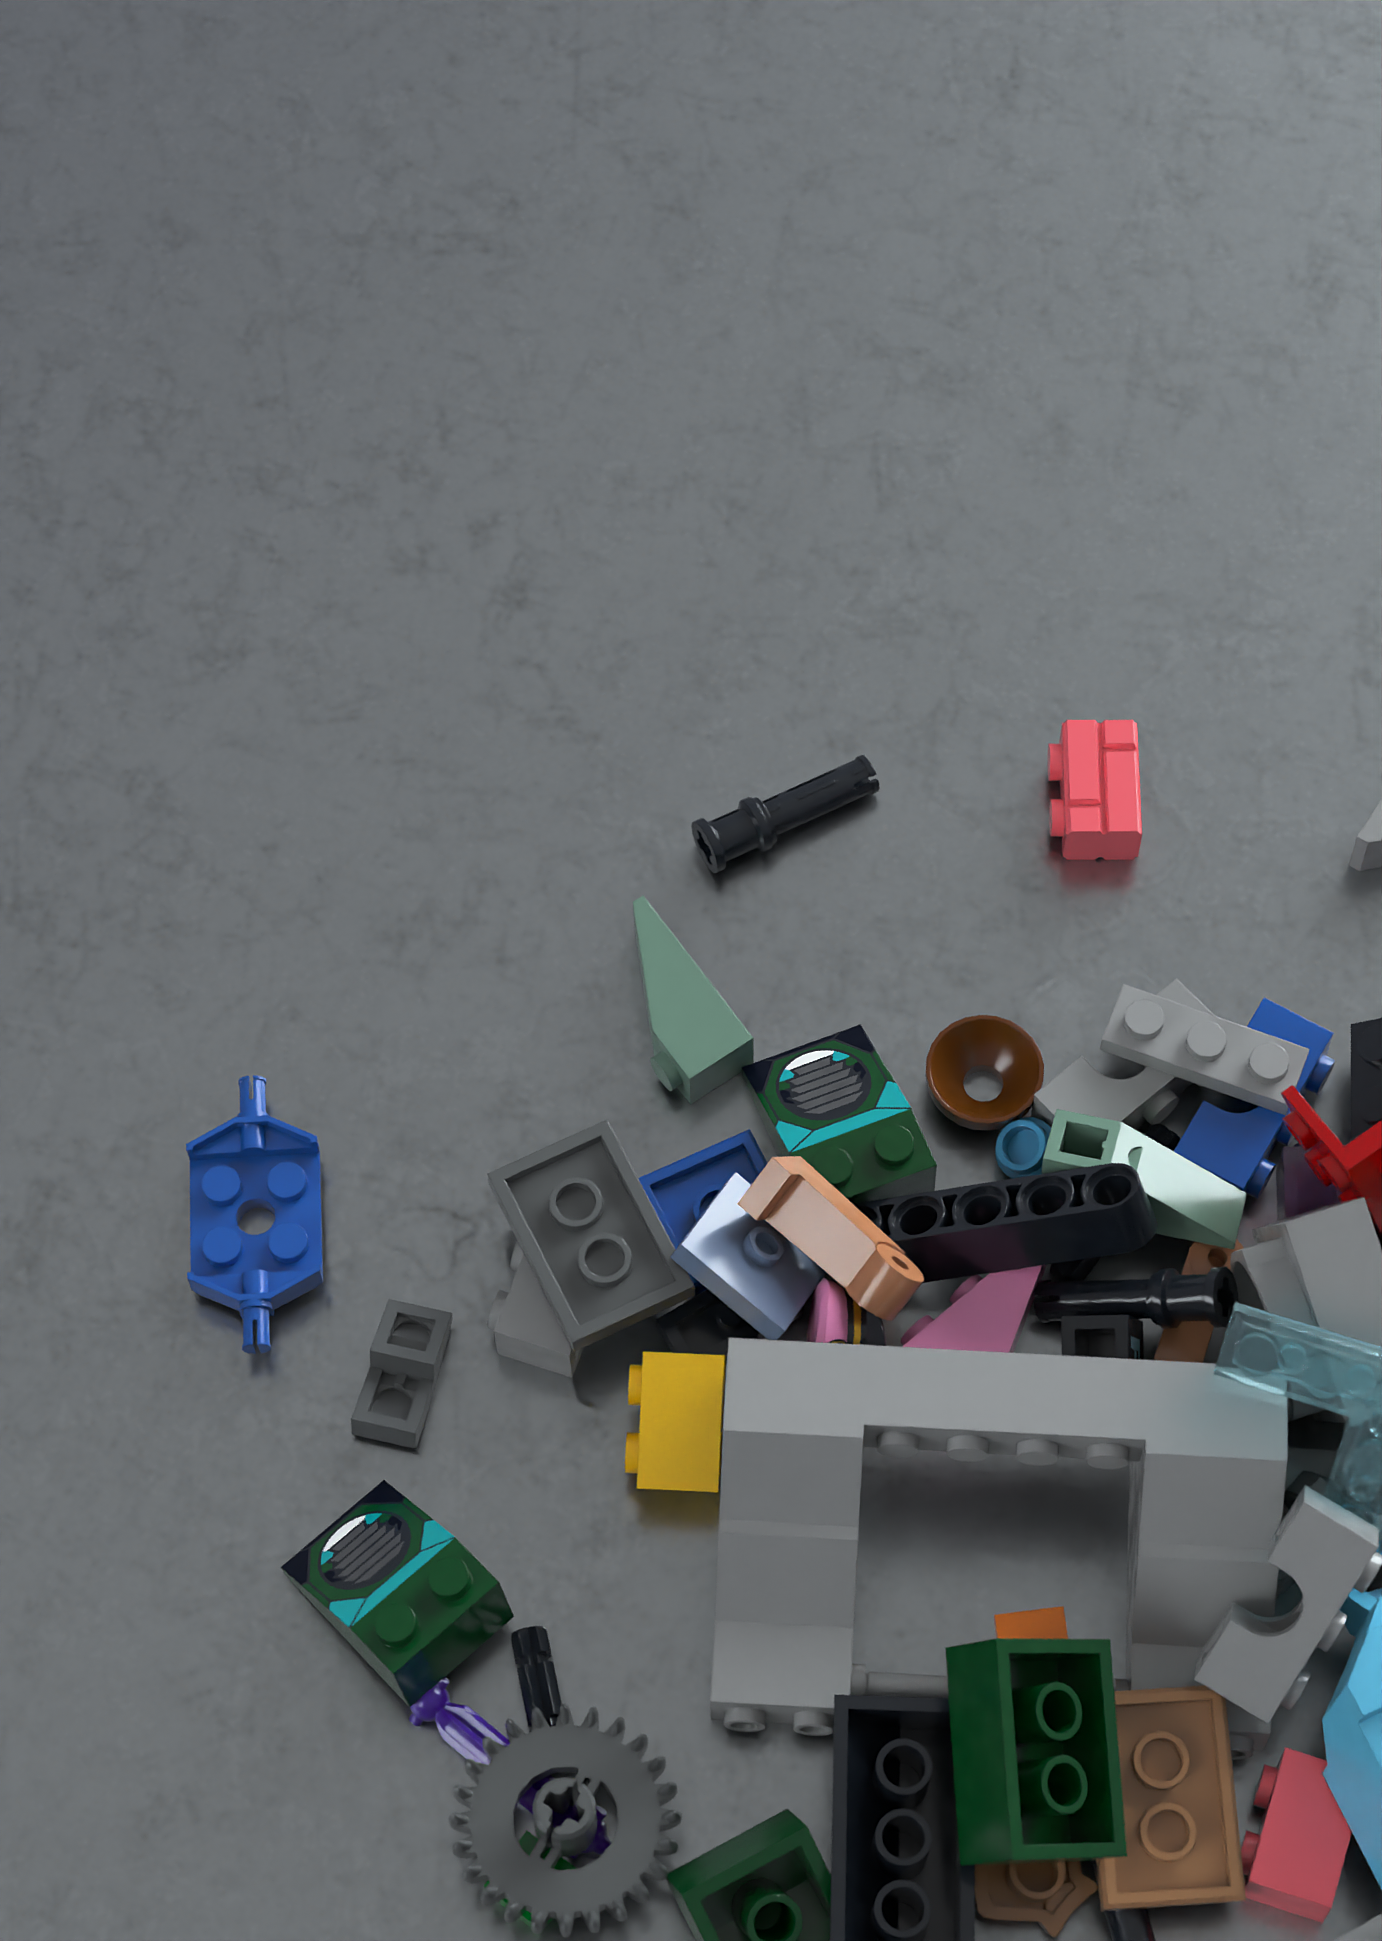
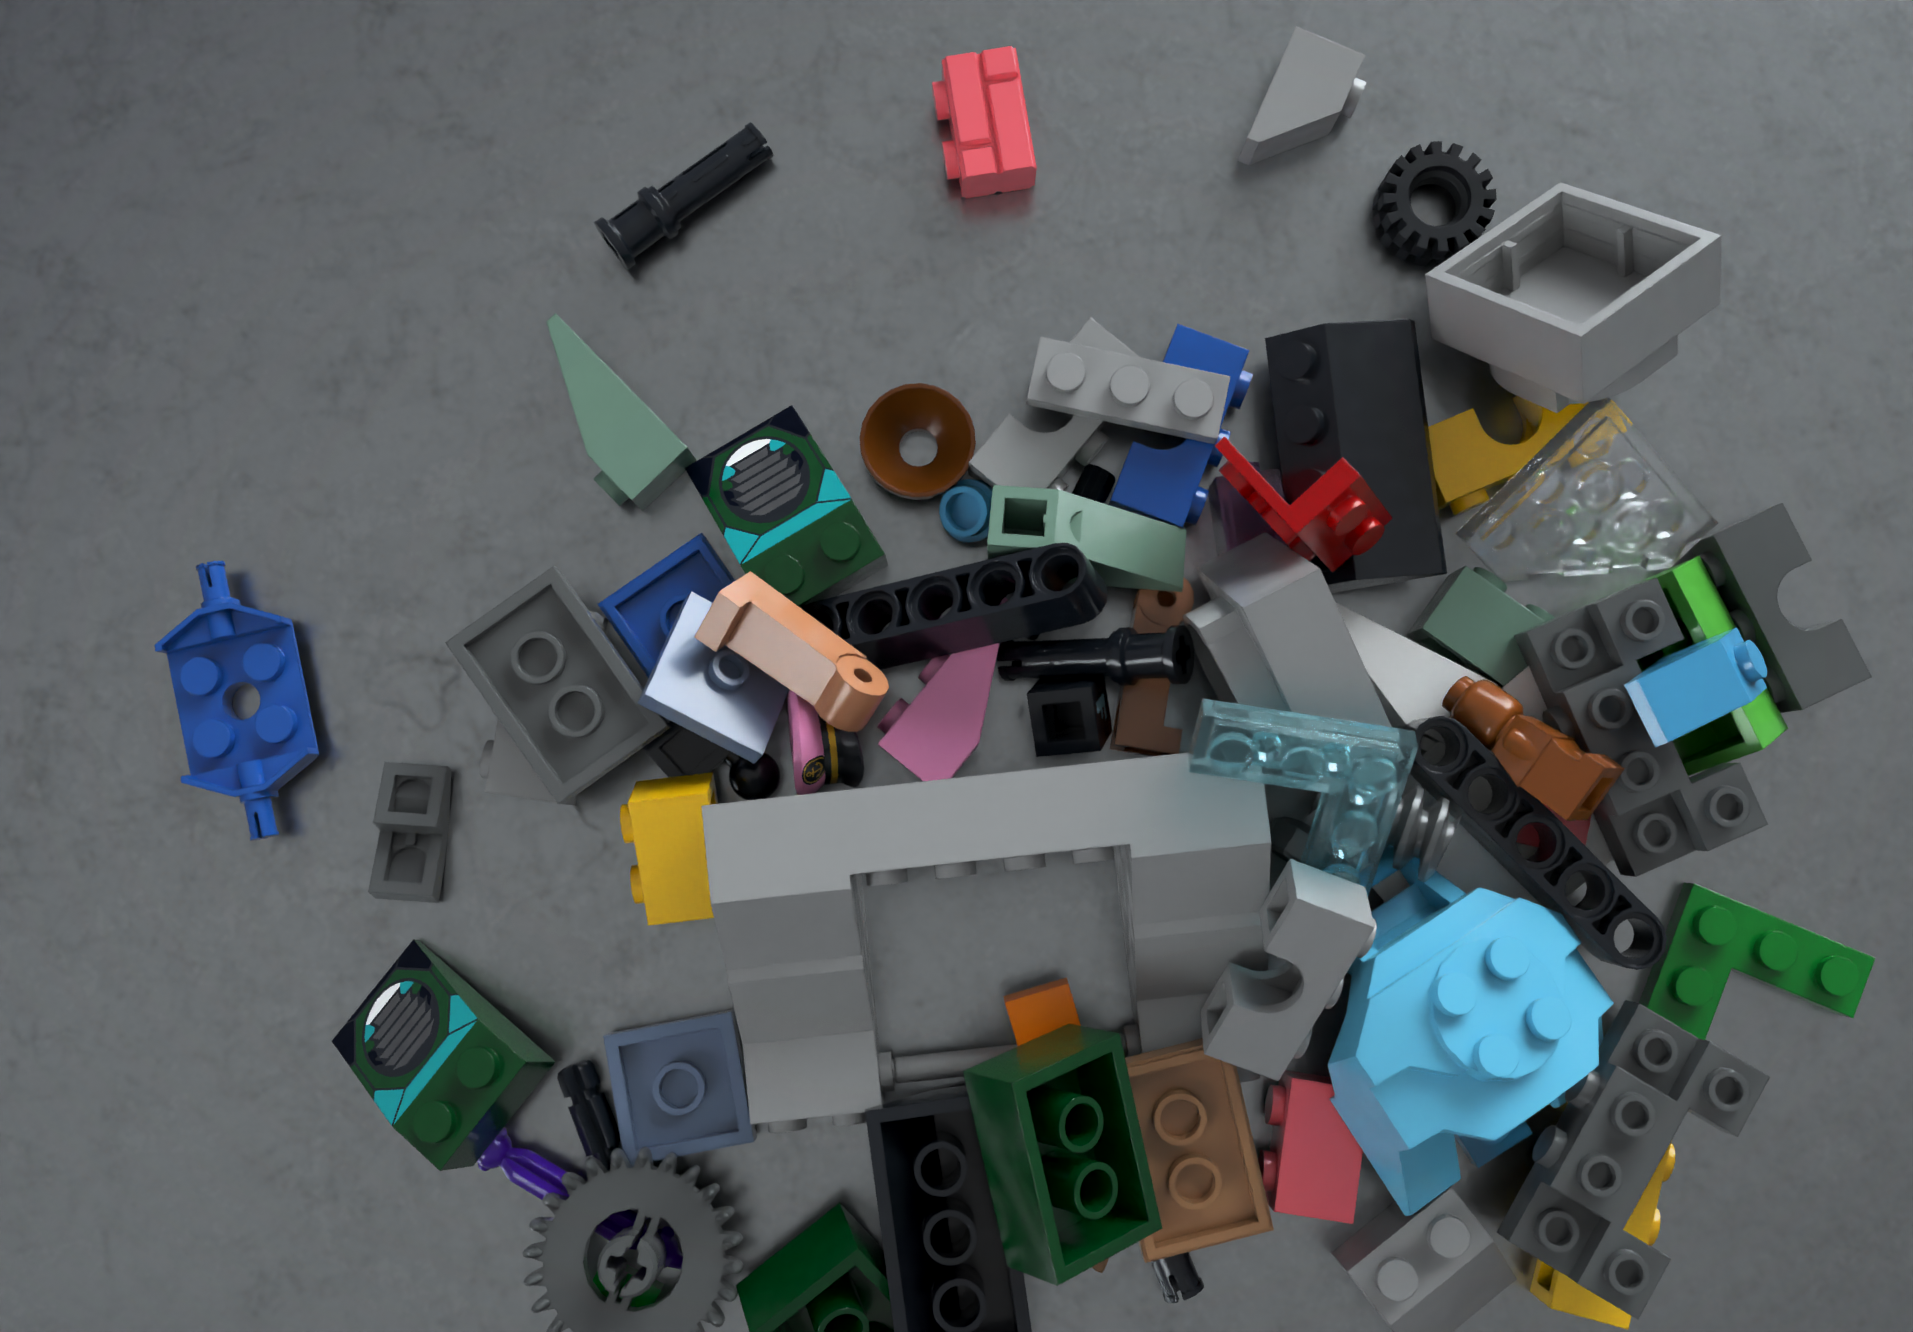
camera: 10 degrees left, 20 degrees up
none -> sand blue plate [603,1009,757,1165]

